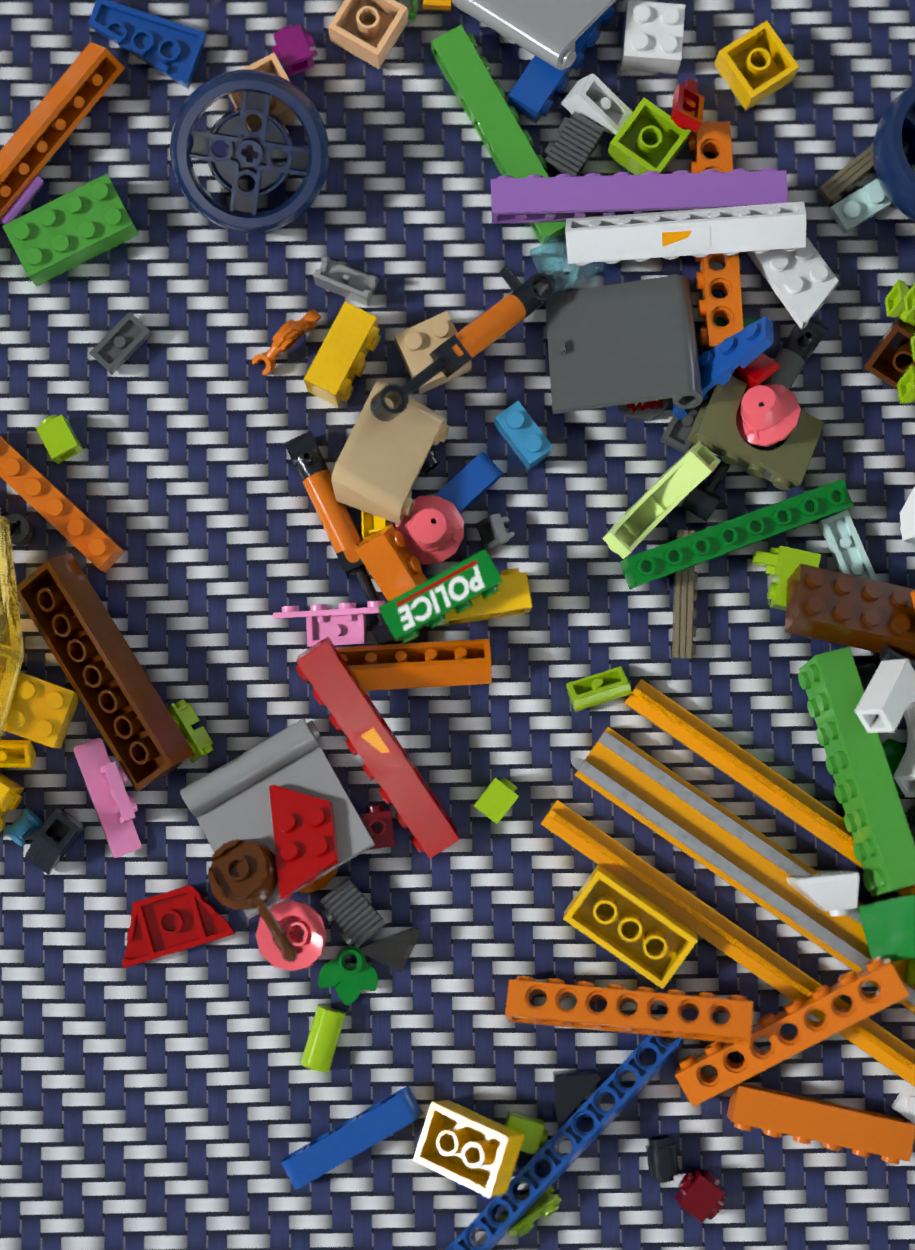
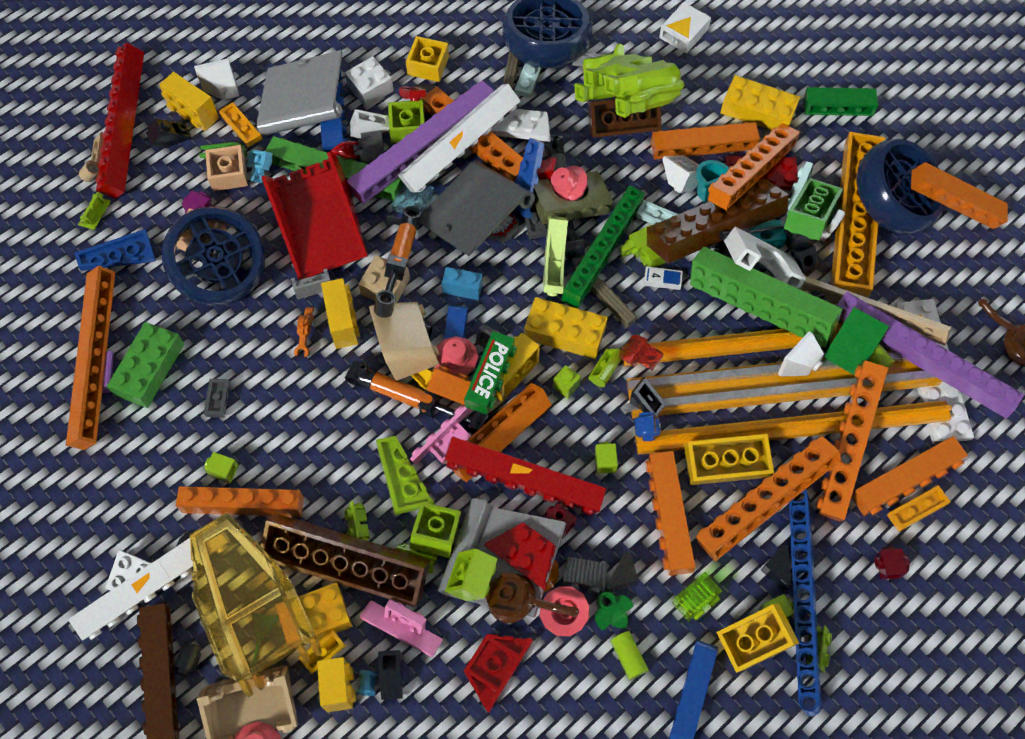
camera: 35 degrees left, 20 degrees down
black brick [646,1135,679,1183] -> none
none -> medium azure hinge [246,150,273,183]
none -> red windscreen [261,151,368,280]
none -> red piece [331,141,360,159]
none -> lime hinge [344,501,370,541]
none -> lime wing [376,436,435,515]
none -> lime brick [410,502,461,558]
none -> lime brick [445,549,498,601]
none -> yellow brick [524,297,608,359]
none -> lime brick [553,365,581,399]
none -> clear red brick [619,335,664,371]
none -> black slope [630,377,666,415]
none -> blue head [634,412,661,441]
none -> tile [644,267,683,290]
none -> orange brick [645,451,695,576]
none -> clear neon green brick [672,572,722,622]
none -> light orange plate [887,485,951,532]

